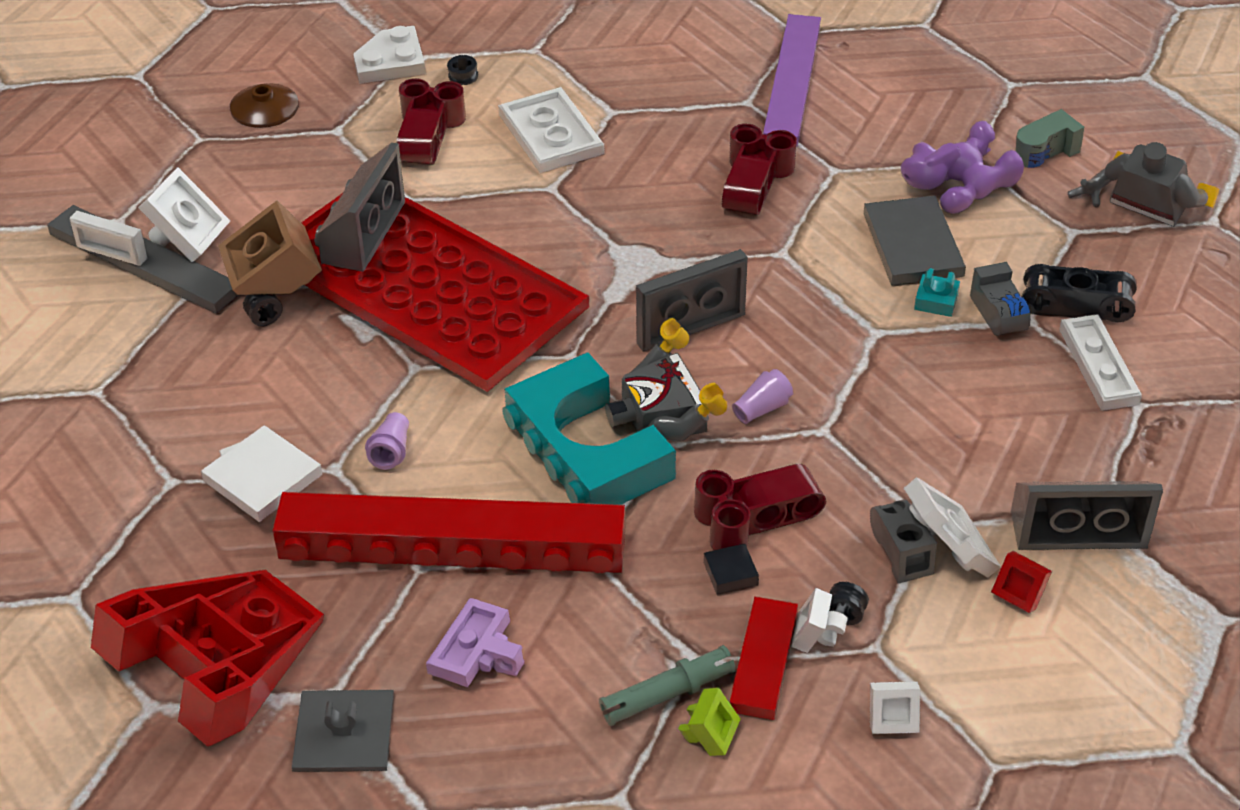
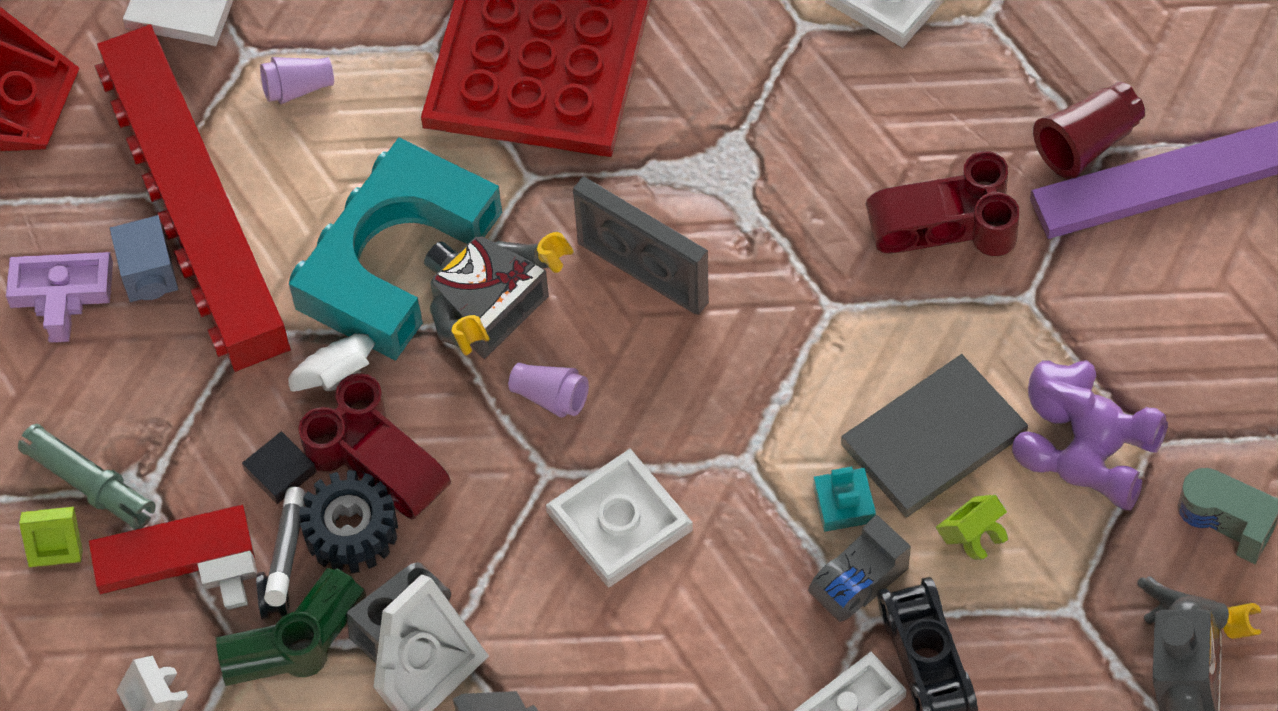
camera: 65 degrees right, 15 degrees up
none -> sand blue brick [110,215,179,302]
none -> dark green piece [216,568,366,686]
none -> bar [264,487,306,606]
none -> white animal [288,334,375,392]
none -> black bush [299,470,398,574]
none -> white tile [546,449,693,588]
none -> lime tile [935,495,1008,560]
none -> dark red plant [1033,81,1145,179]

